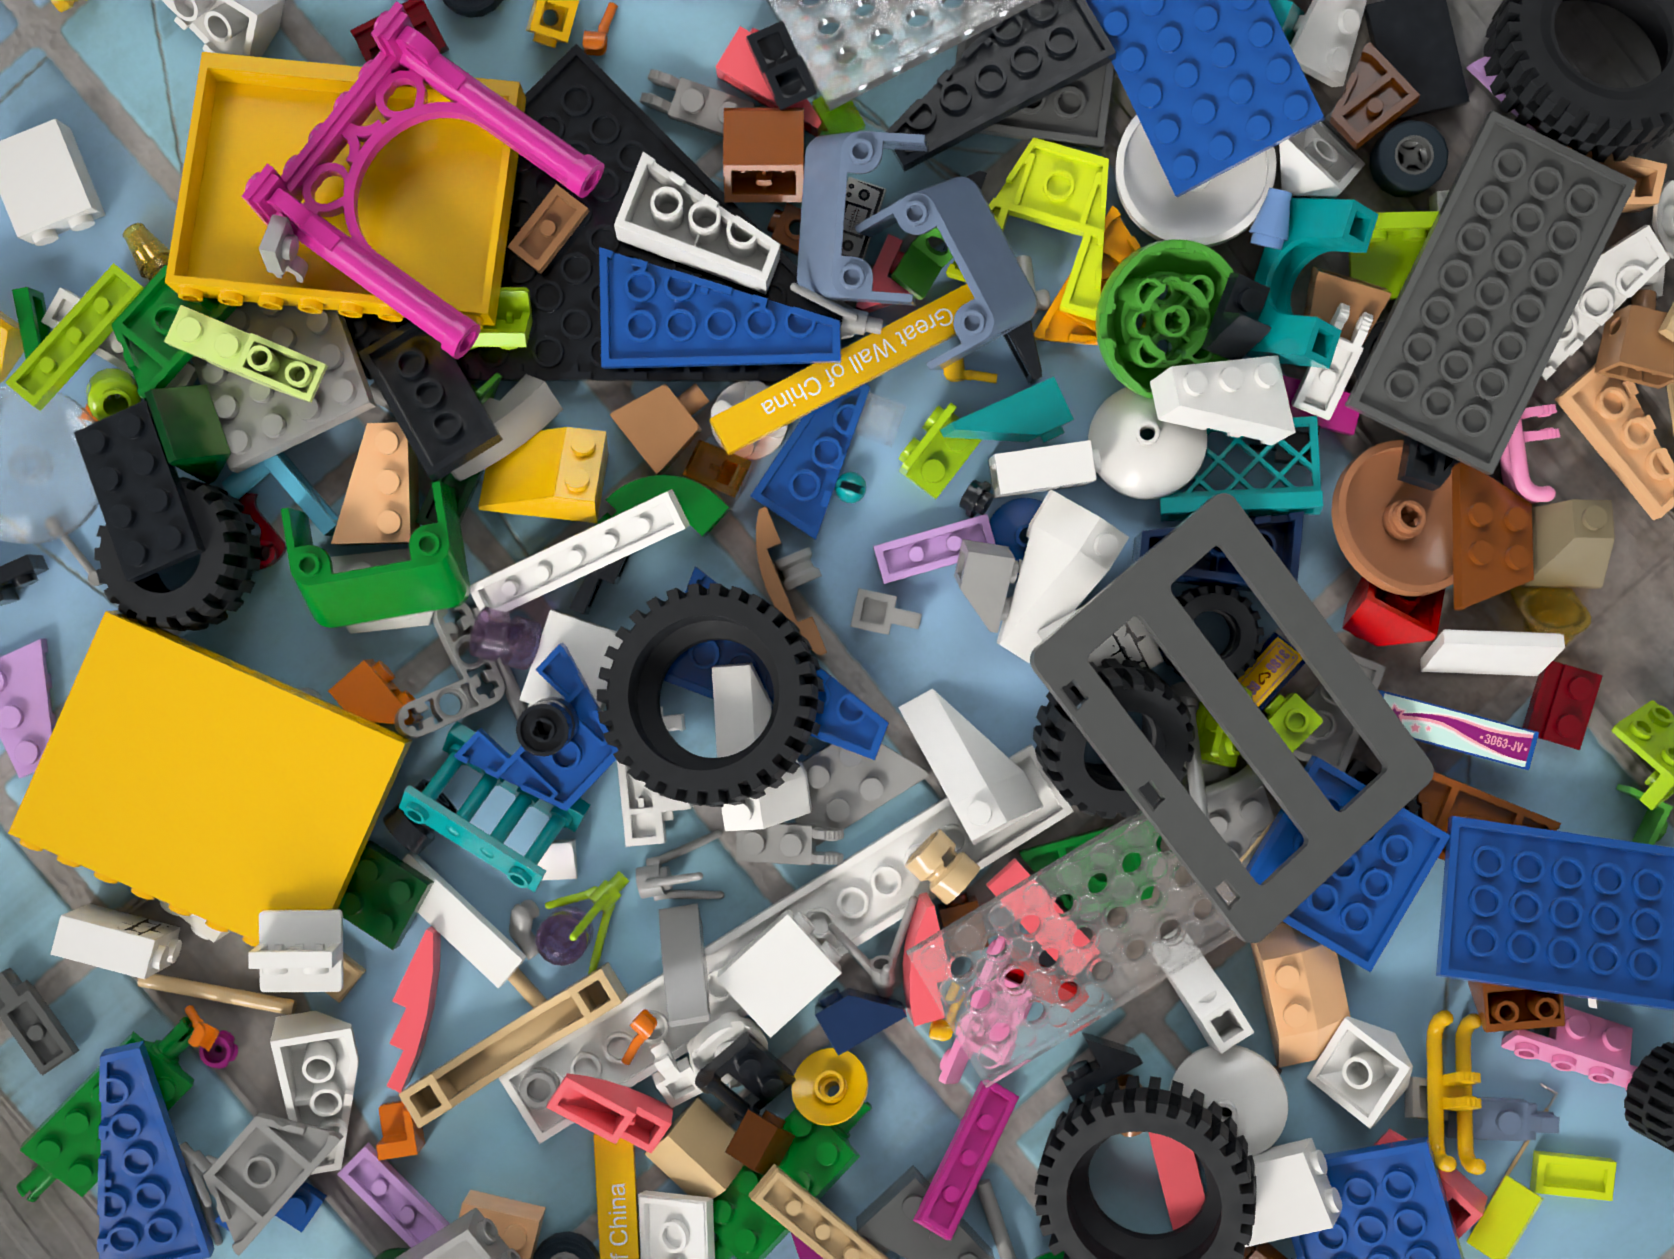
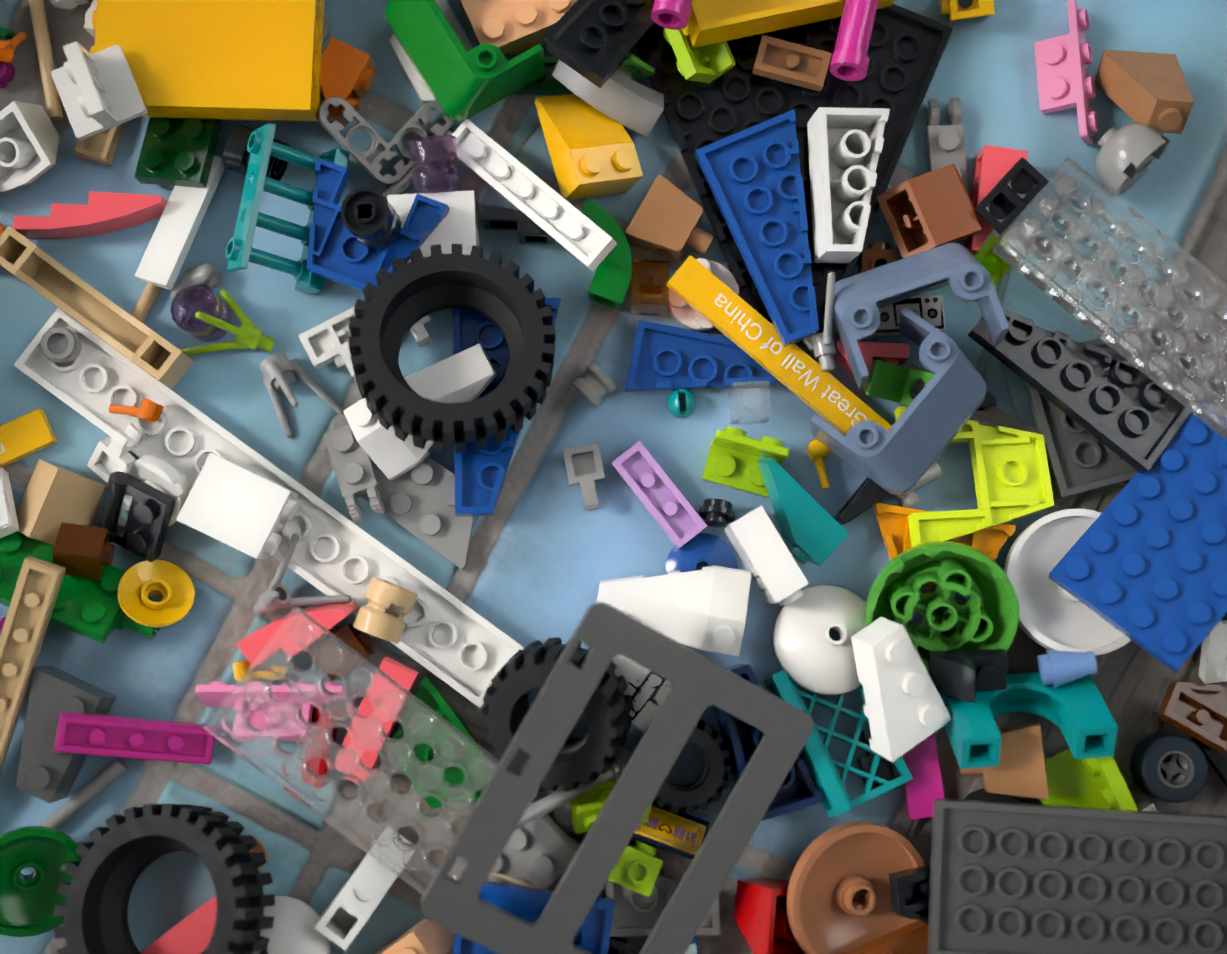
camera: 65 degrees right, 5 degrees down
white slope [538,839,578,881] -> none
coral slope [546,1073,673,1154] -> none
orange hand [582,2,618,56] -> none
light grey slope [659,903,710,1027] -> none
medium nougat slope [756,506,827,656] -> none
dark blue slope [815,988,907,1056] -> none
white wedge [898,689,1043,845] -> none
light grey slope [954,539,1018,633] -> none
black slope [1061,1032,1143,1100] -> none
white slope [1279,122,1365,199] -> none
white hinge [1291,303,1374,420] -> none

